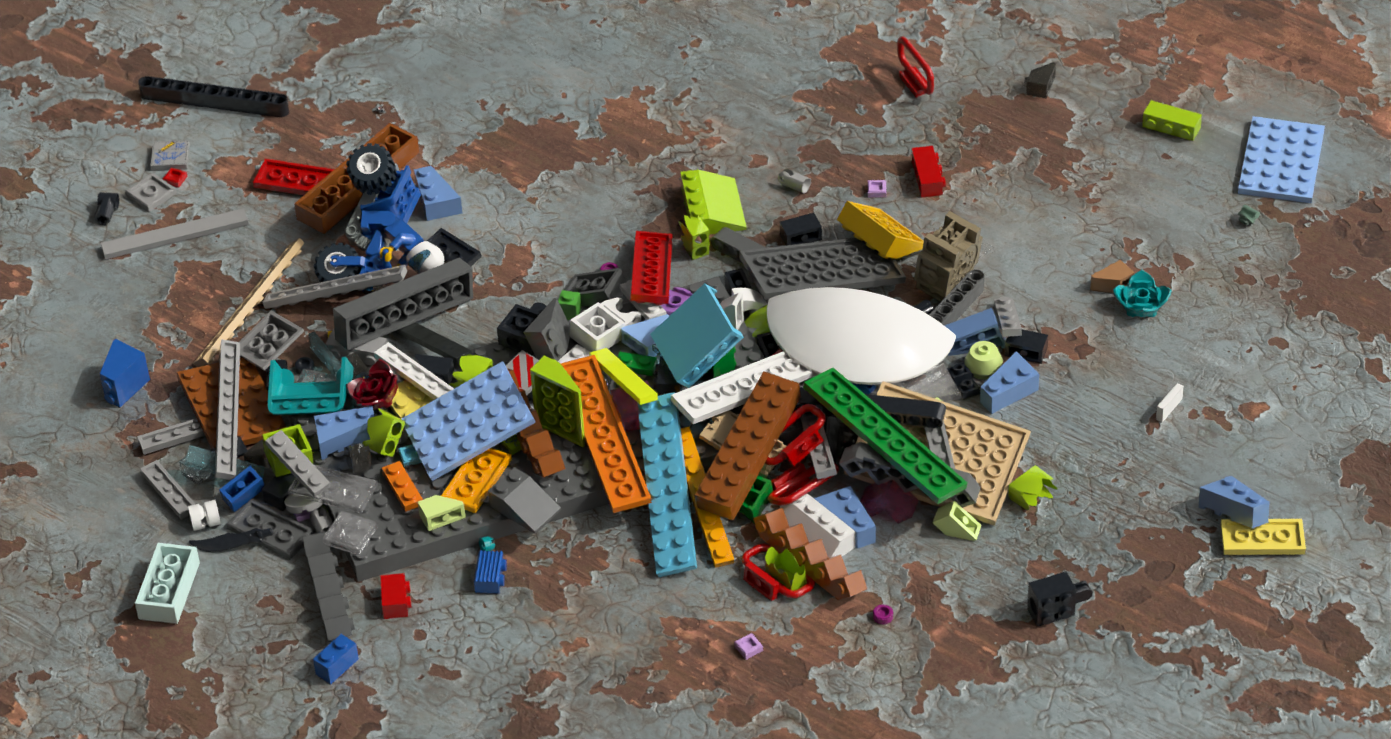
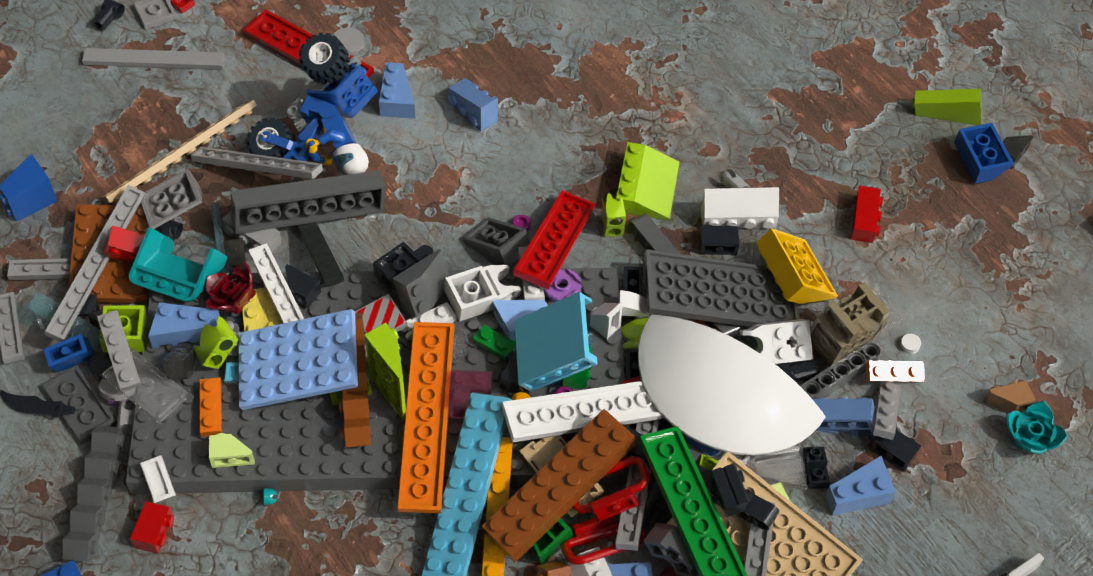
camera: 15 degrees right, 10 degrees up
white wheel [188,500,221,531] -> none
dark orange brick [294,123,419,234] -> none
black tile [295,357,314,375] -> none
clear plate [323,511,378,555] -> none
black wing [427,228,482,266] -> none
light orange tile [441,448,512,513] -> none
lime piece [448,354,493,388] -> none
blue brick [474,550,507,593] -> none
slope [488,467,561,534] -> none
bright green brick [558,290,582,321] -> none
neon yellow tile [589,348,658,405] -> none
lavender tile [868,180,886,197] -> none
red bar [897,36,934,97] -> none
yellowish green cone [964,341,1003,379] -> none
none -> red brick [102,225,145,264]
none -> white tile [140,455,176,503]
none -> medium blue wedge [448,78,498,131]
none -> white slope [700,187,779,229]
none -> black brick [710,463,752,517]
none -> white brick [740,319,813,364]
none -> plate [866,361,924,382]
none -> white tile [901,334,921,354]
none -> lime slope [912,89,982,126]
none -> blue slope [954,123,1014,184]

